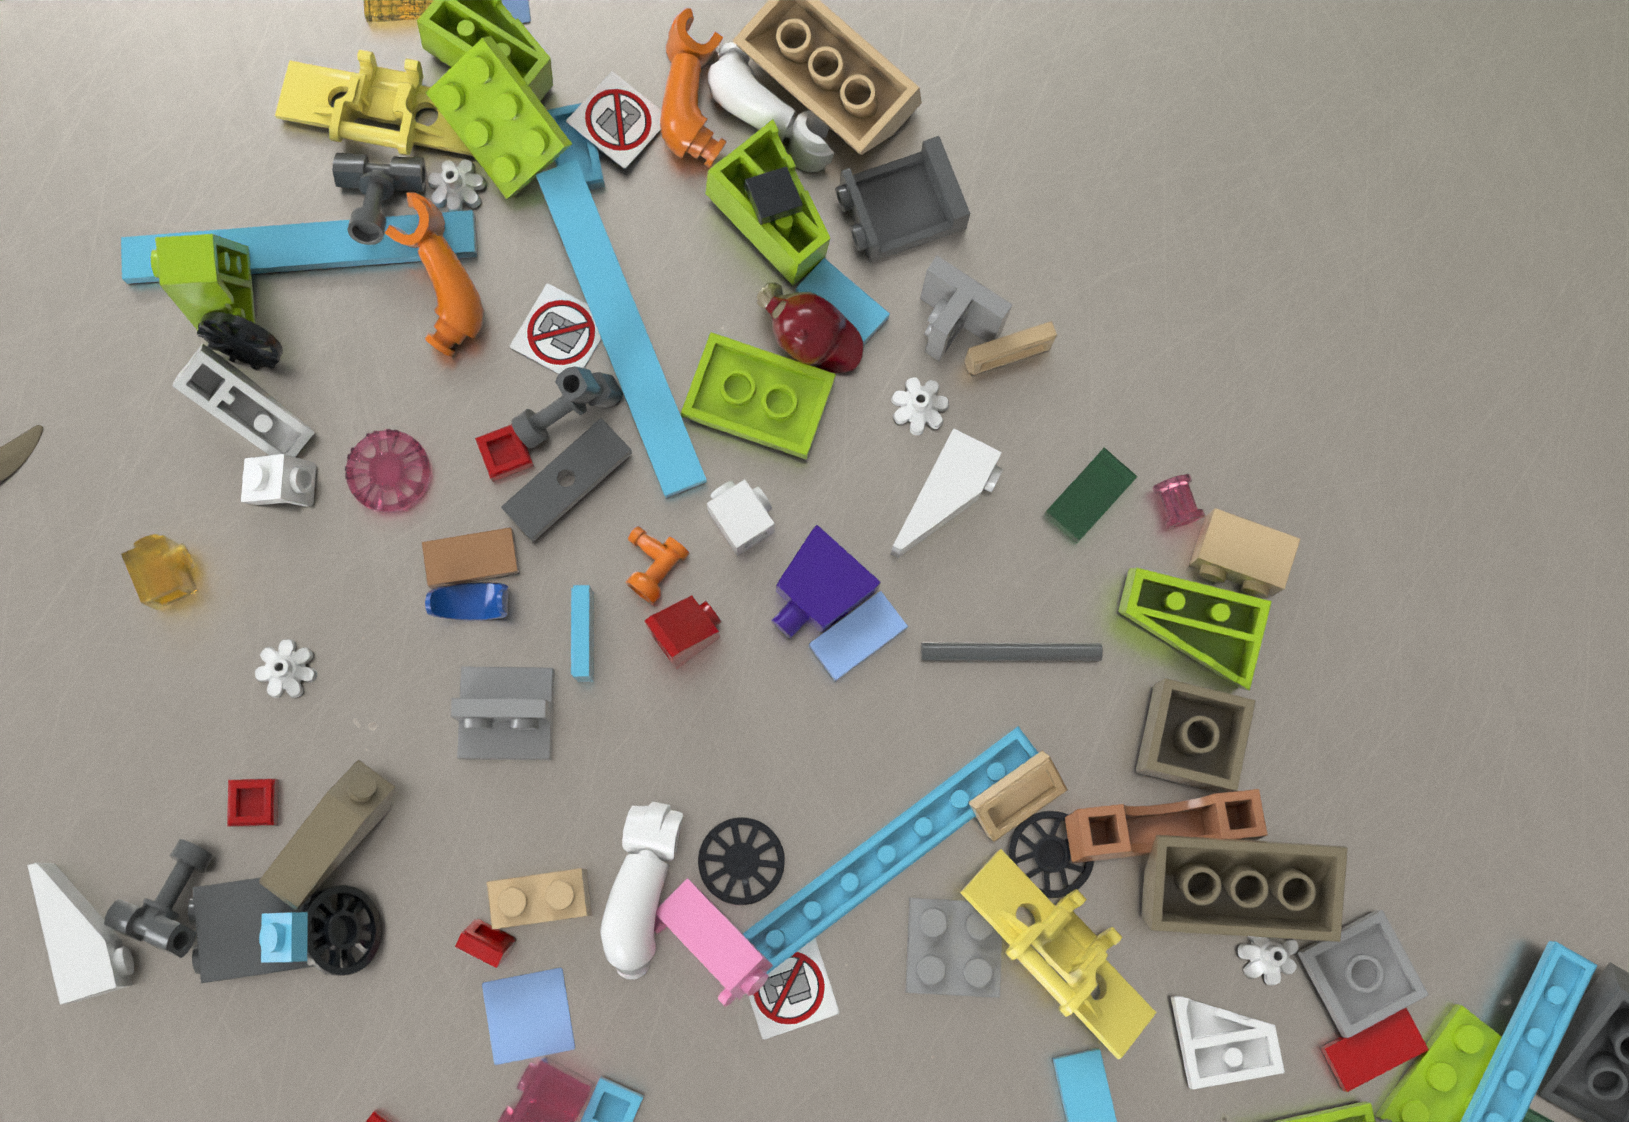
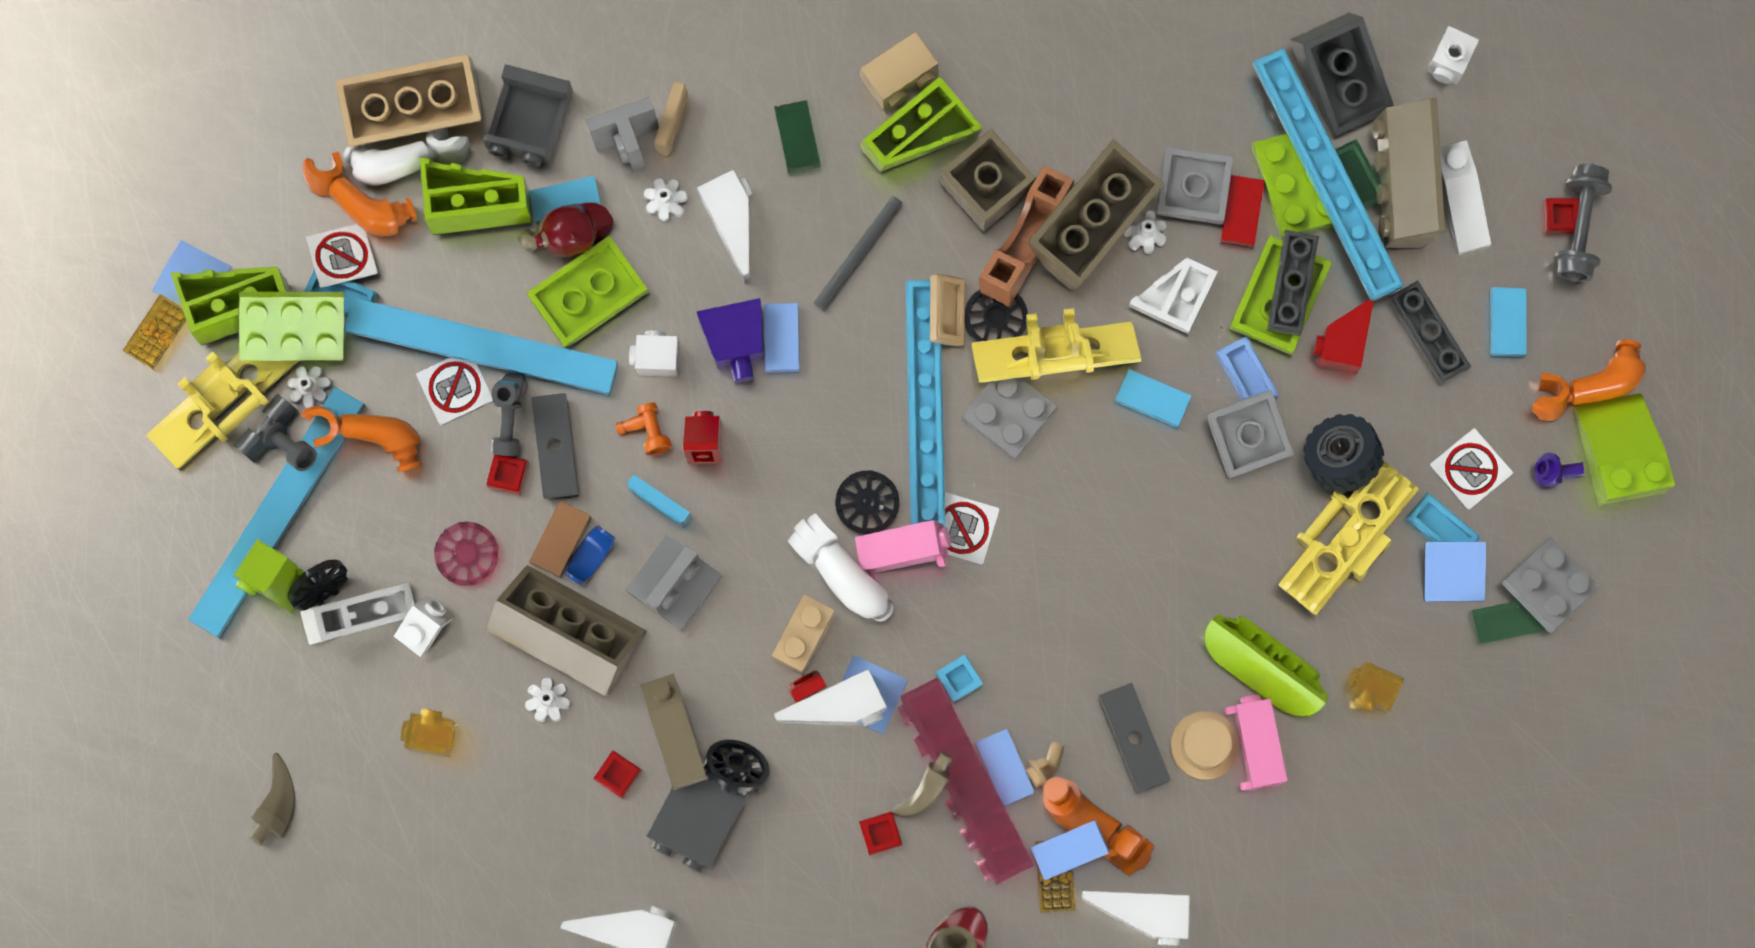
camera: 45 degrees left, 0 degrees up
dark grey bar [104,839,213,958] -> none
medium azure plate [259,912,308,963] -> none
black tile [744,166,803,225] -> none
clear pink bush [1152,474,1205,530] -> none
none -> dark tan slope [485,565,646,696]
none -> white slope [774,669,887,727]

